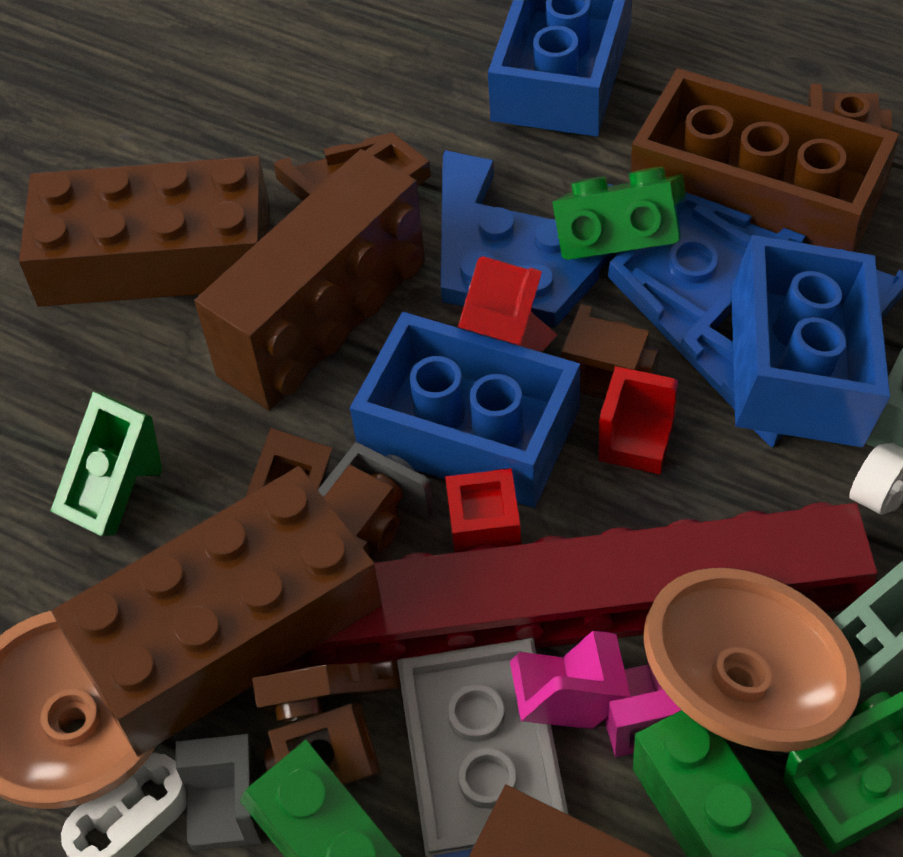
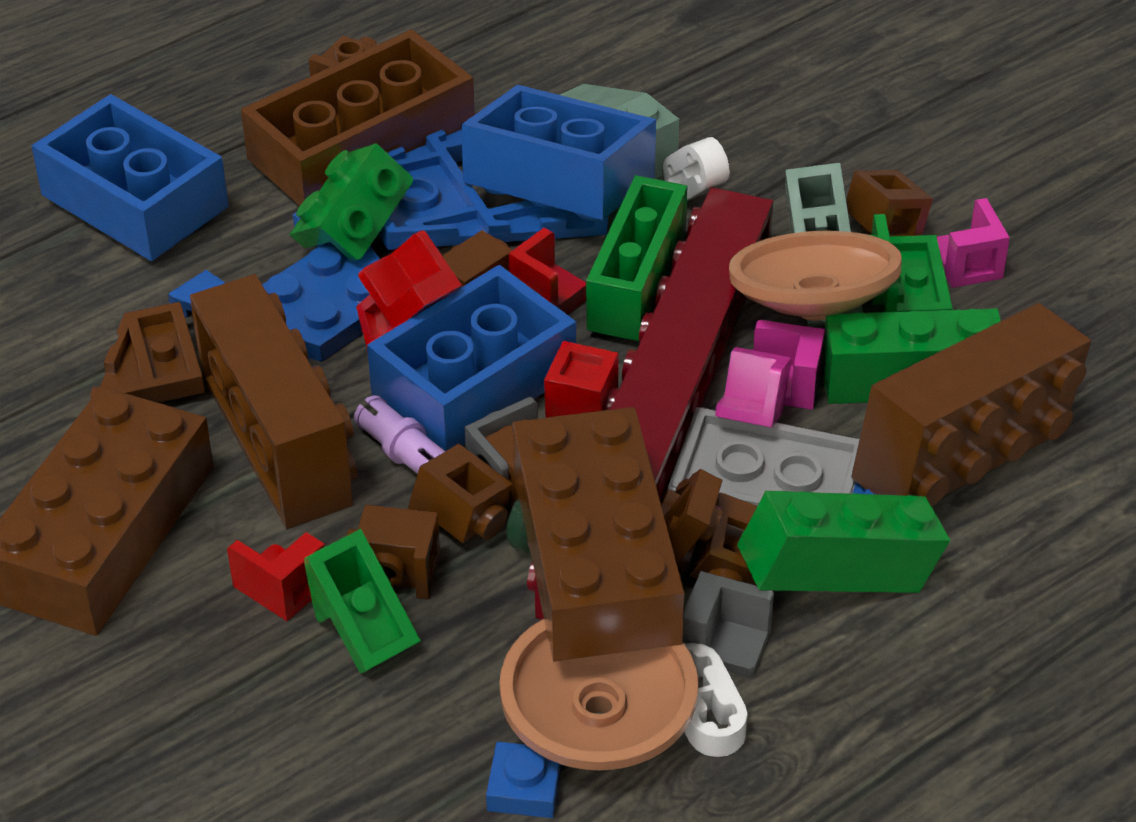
camera: 70 degrees left, 10 degrees down
none -> red panel [227,532,325,621]
none -> reddish brown brick [347,504,440,600]
none -> lavender pin [354,395,445,474]
none -> green brick [586,175,688,341]

